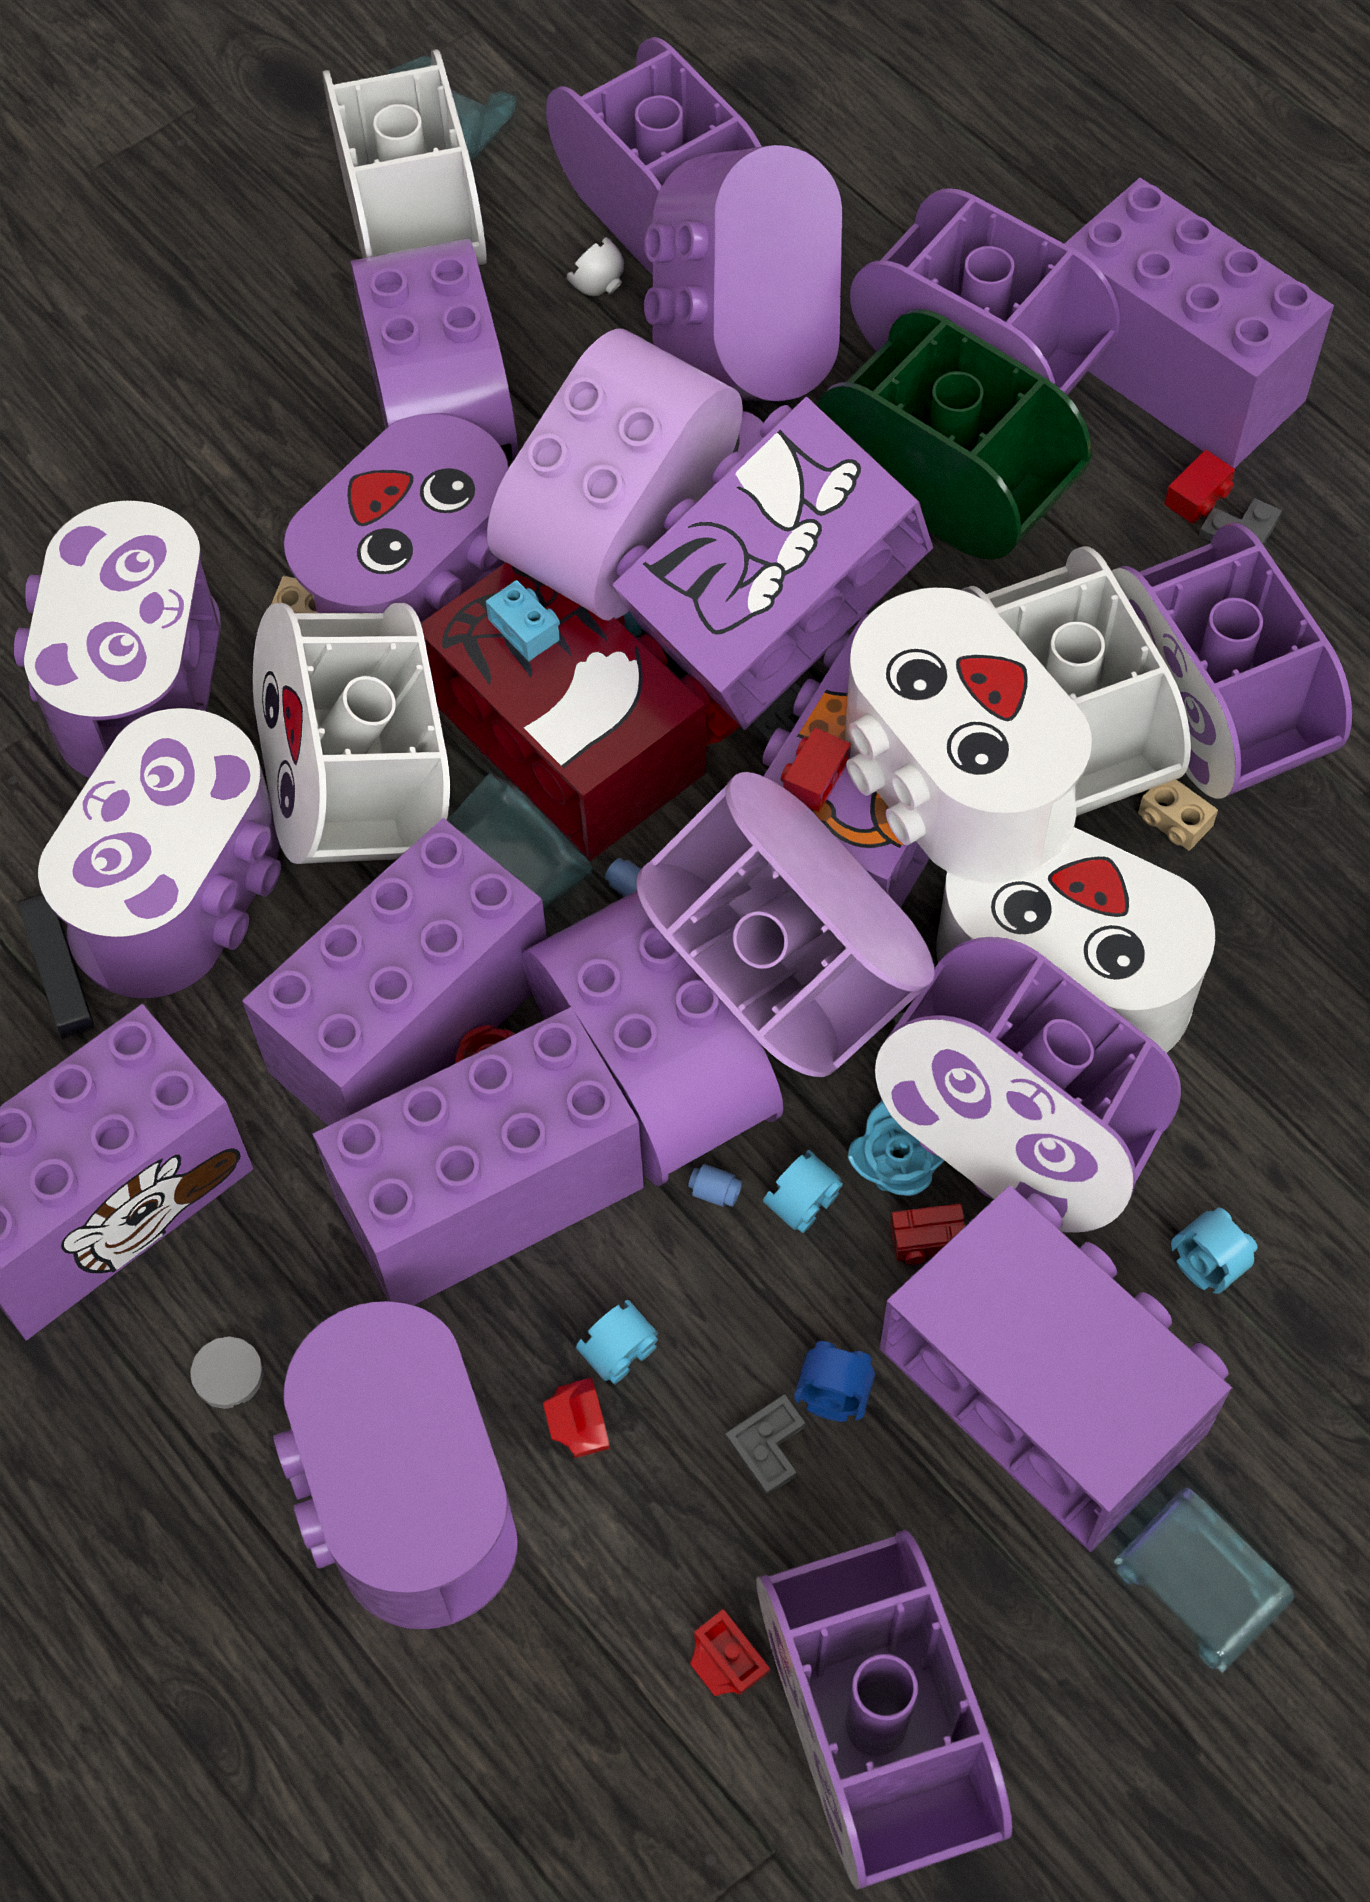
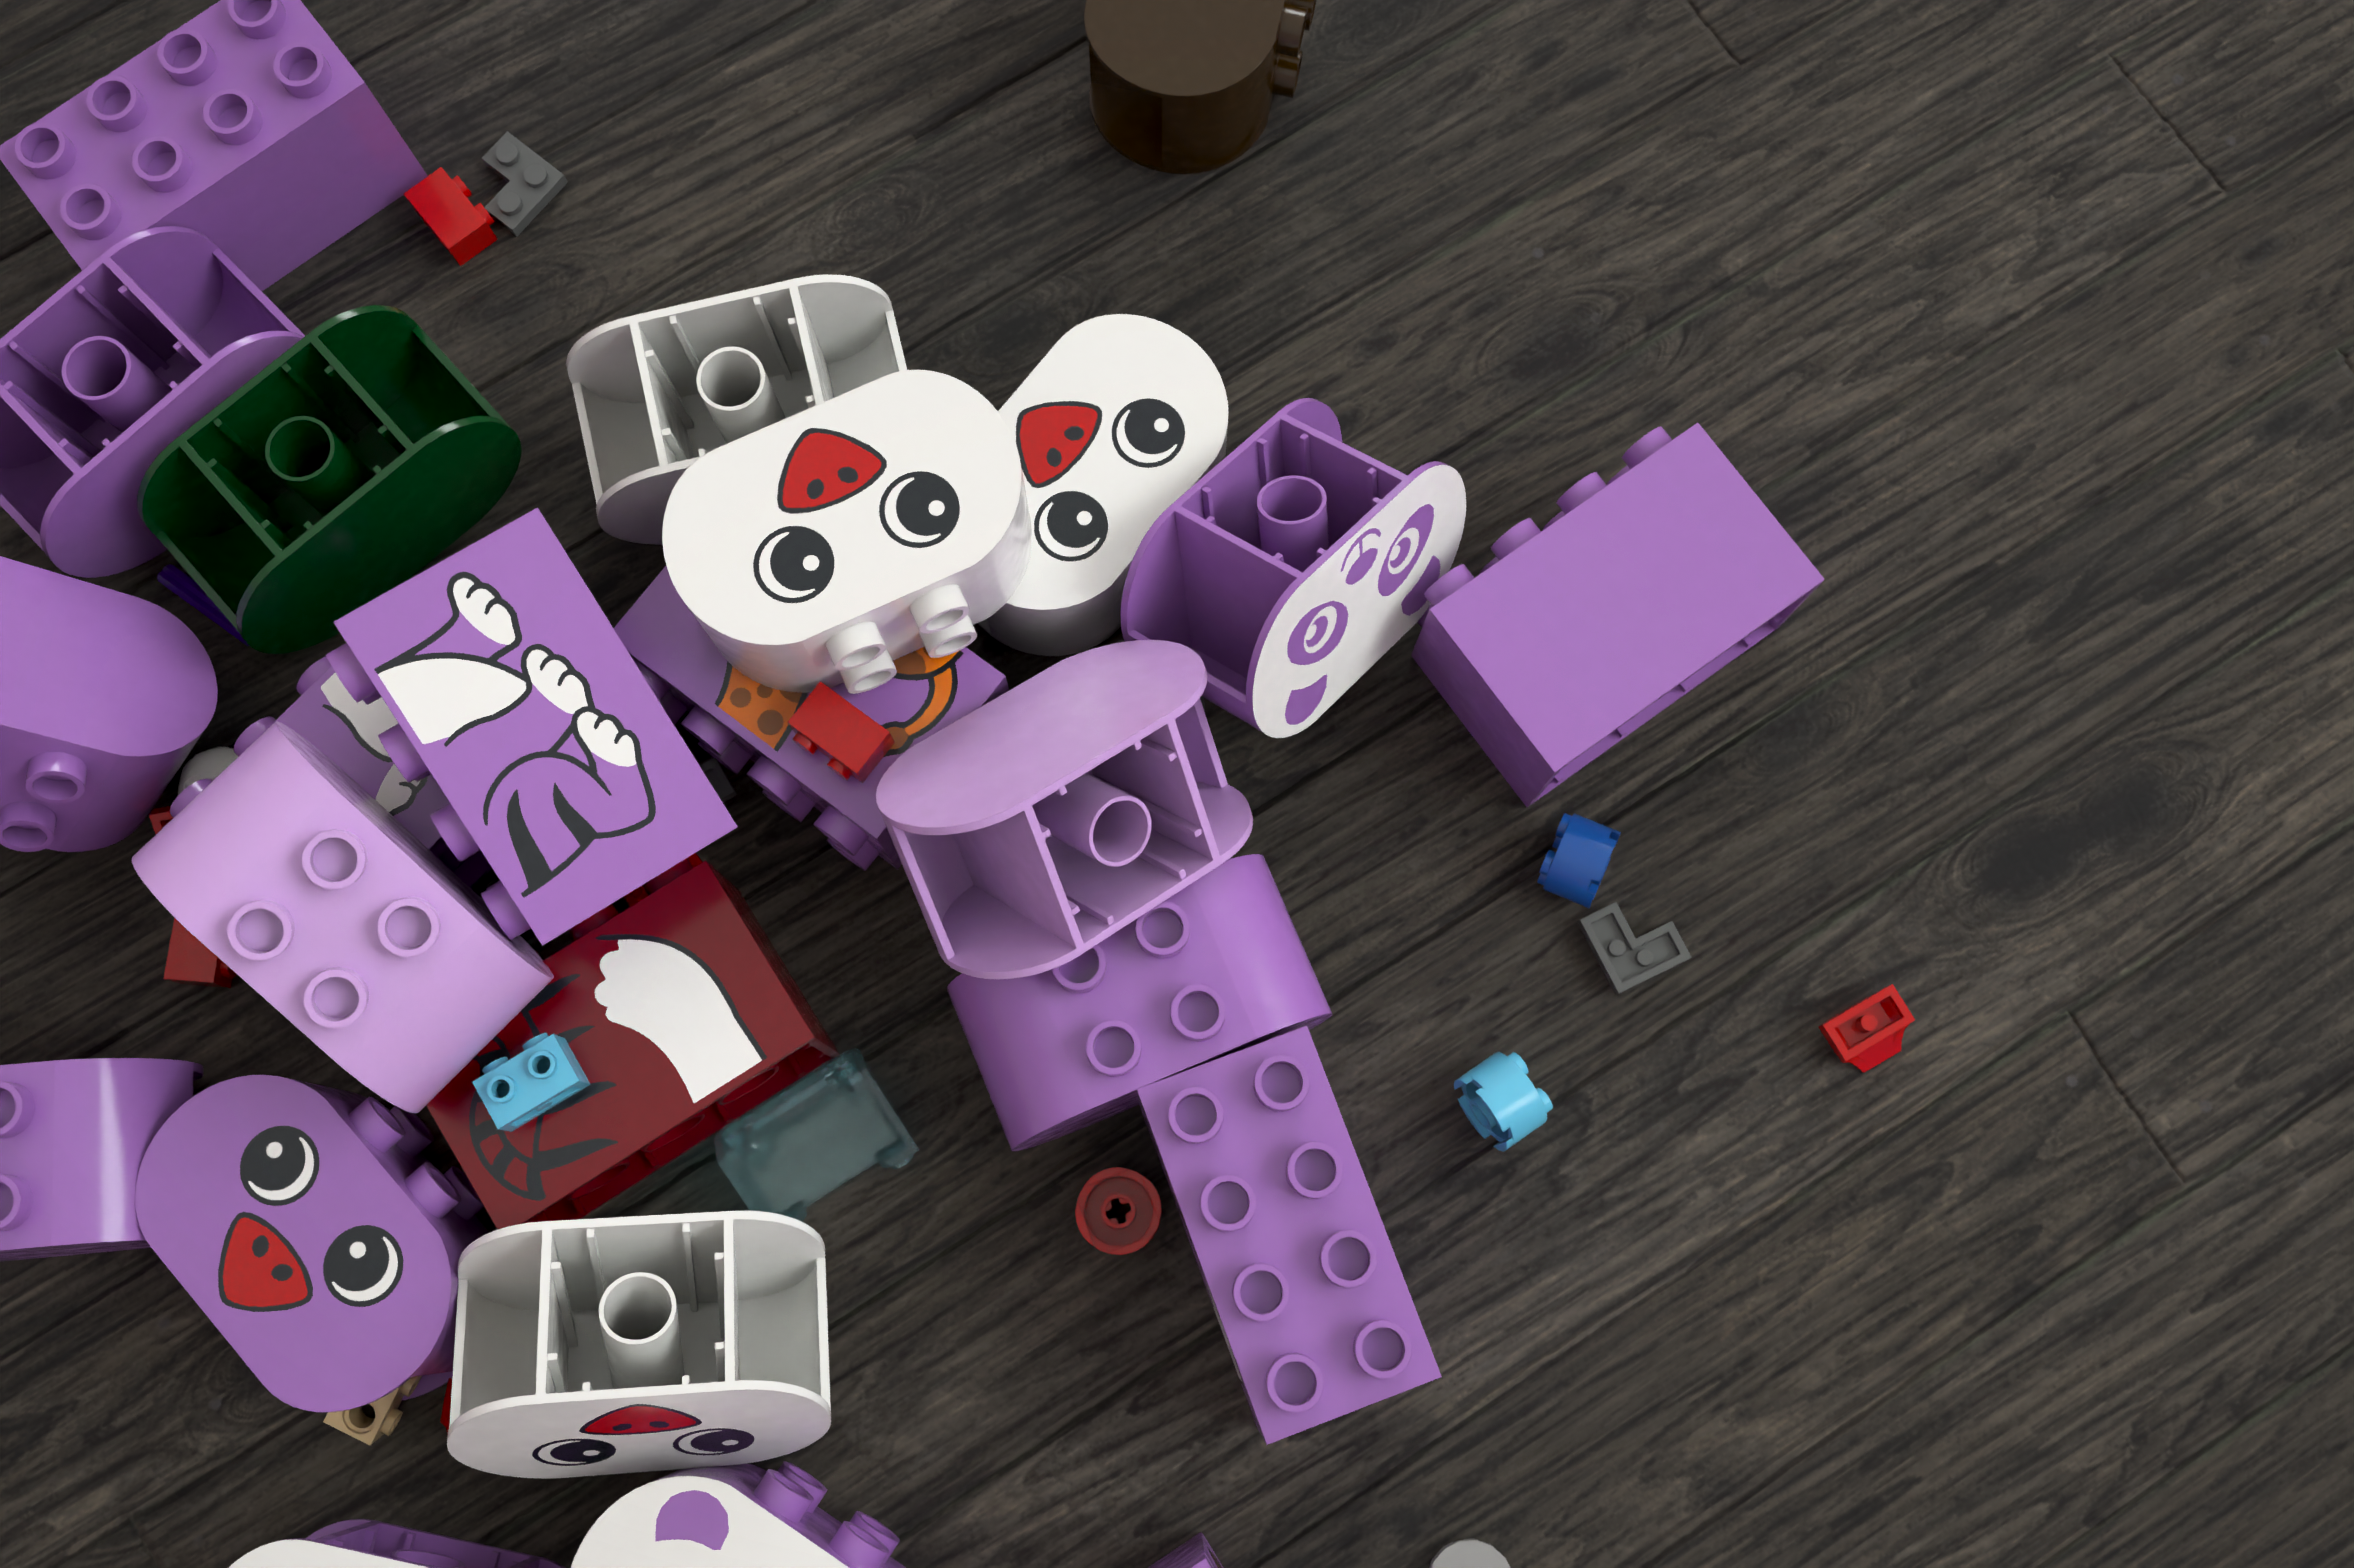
camera: 85 degrees left, 15 degrees up
medium lavender brick [242,818,547,1126] -> none
medium lavender brick [273,1301,518,1629] -> none
red slope [543,1377,610,1458] -> none
medium blue brick [605,858,641,897] -> none
medium blue brick [688,1163,742,1207] -> none
medium lavender brick [756,1530,1012,1890] -> none
medium azure brick [763,1150,843,1233] -> none
medium azure brick [848,1100,944,1196] -> none
red brick [890,1203,966,1265] -> none
medium lavender brick [1112,523,1352,799] -> none
clear light blue windscreen [1114,1488,1295,1673] -> none
tan brick [1138,779,1218,851] -> none
medium azure brick [1171,1208,1258,1294] -> none

